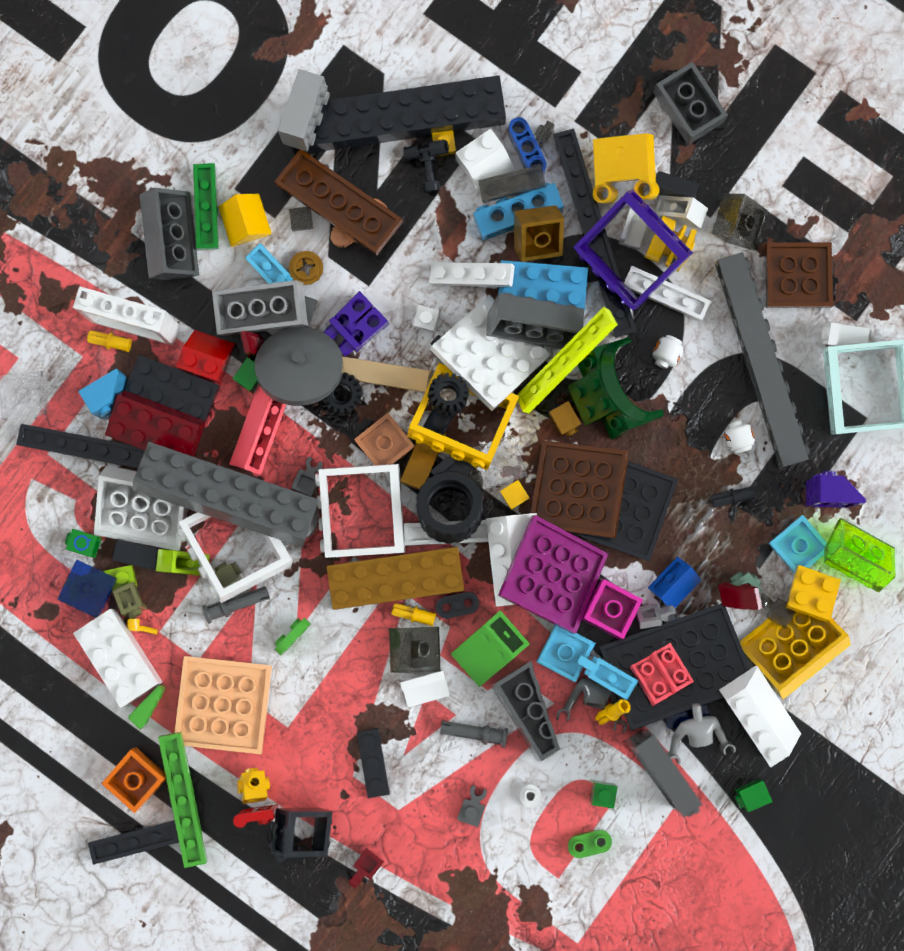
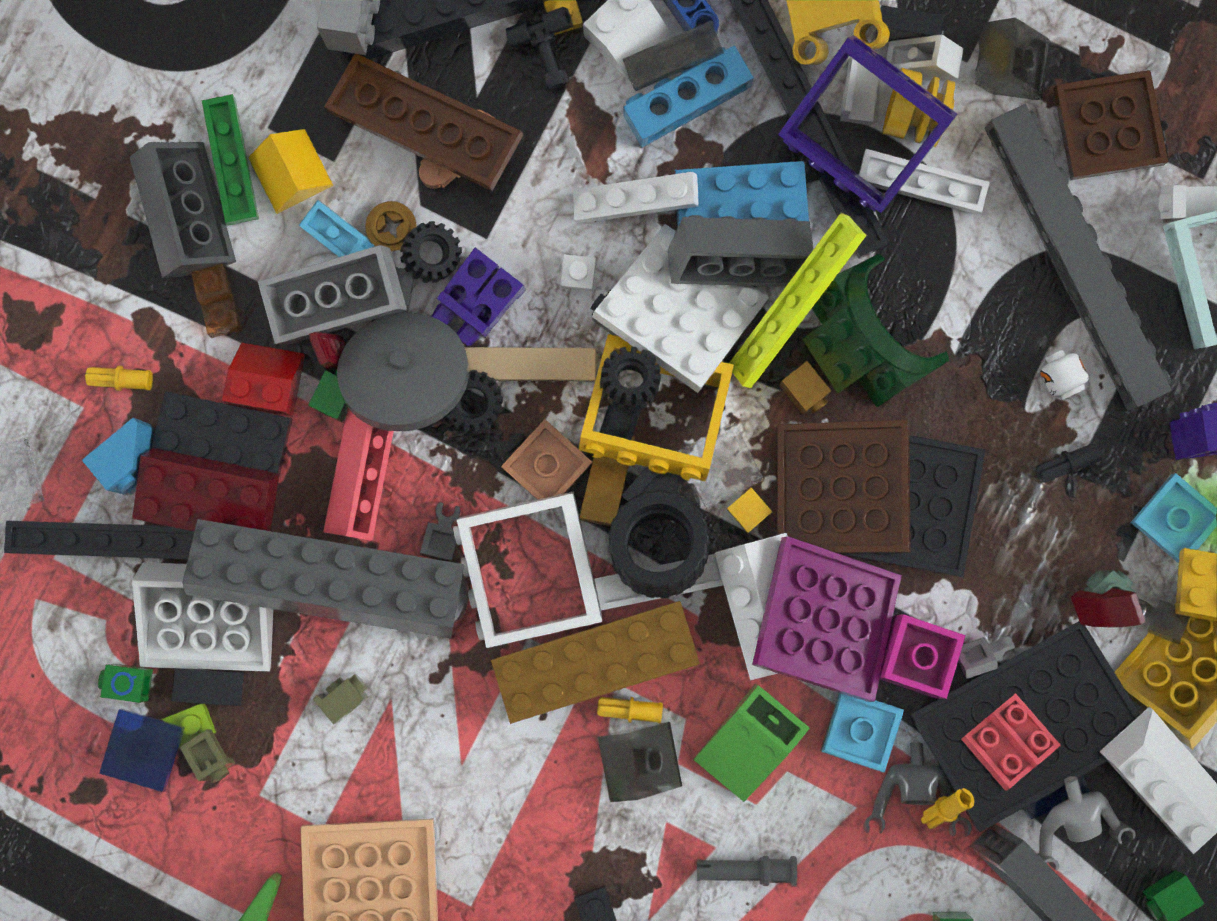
camera: 10 degrees left, 0 degrees up
white window [73,286,180,346] -> none
white brick [73,609,163,708] -> none
yellow hand [127,619,158,635] -> none
lime slope [156,549,210,576] -> none
white window [177,512,292,603] -> none
dark grey pin [202,586,270,624] -> none
bright green plate [274,618,311,656] -> none
clear smoke tile [289,207,314,232] -> none
white panel [400,670,450,707] -> none
black plate [436,592,479,619] -> none
dark grey wedge [491,661,560,761] -> none
pearl gold brick [514,205,564,262] -> none
medium azure hinge [577,655,638,700] -> none
blue panel [648,556,701,608] -> none
white head [652,335,684,369] -> none
none -> clear orange slope [191,264,242,338]
none -> black tyre [400,221,462,283]

